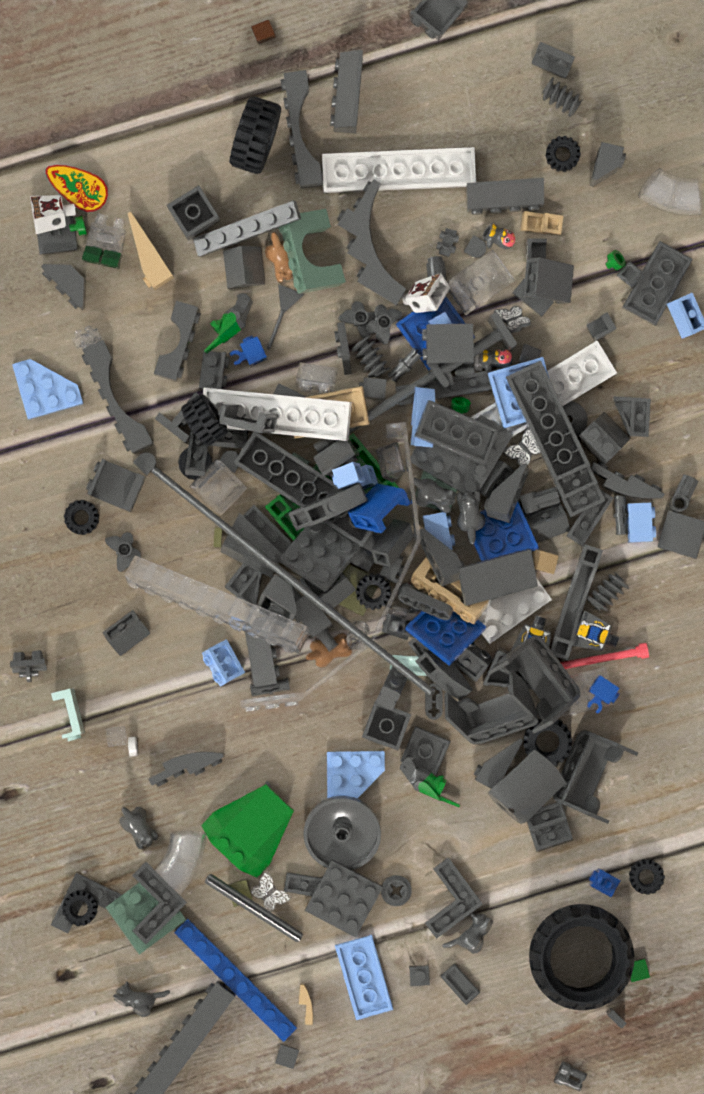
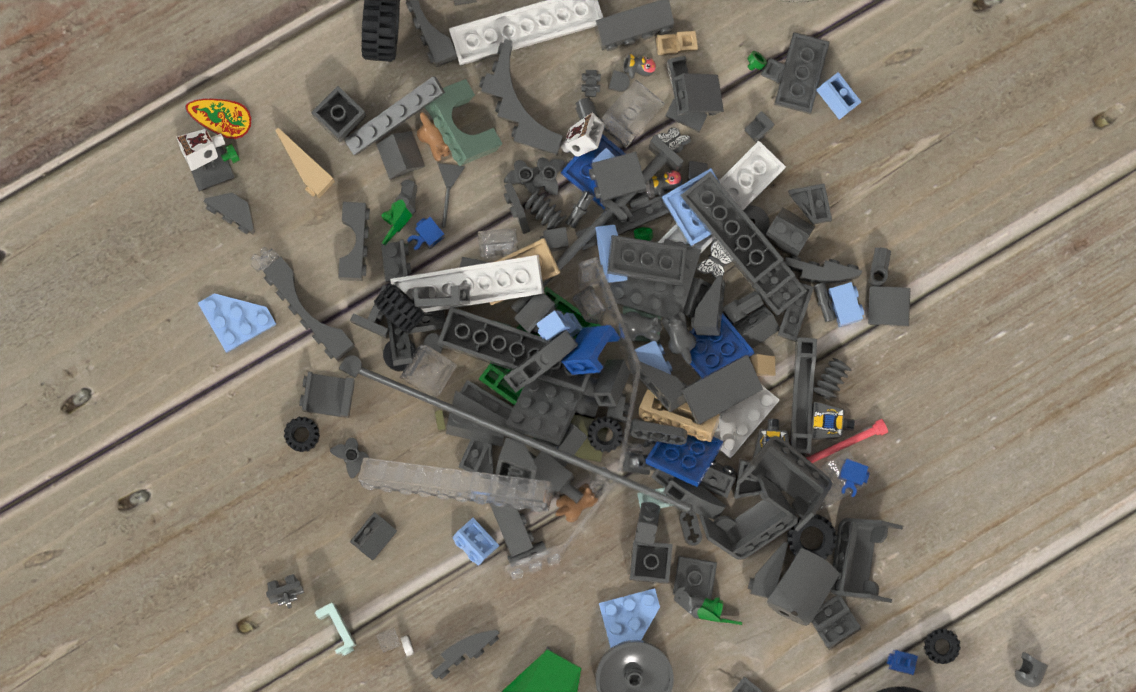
camera: 20 degrees left, 5 degrees down
clear hips [82,213,127,269] -> none

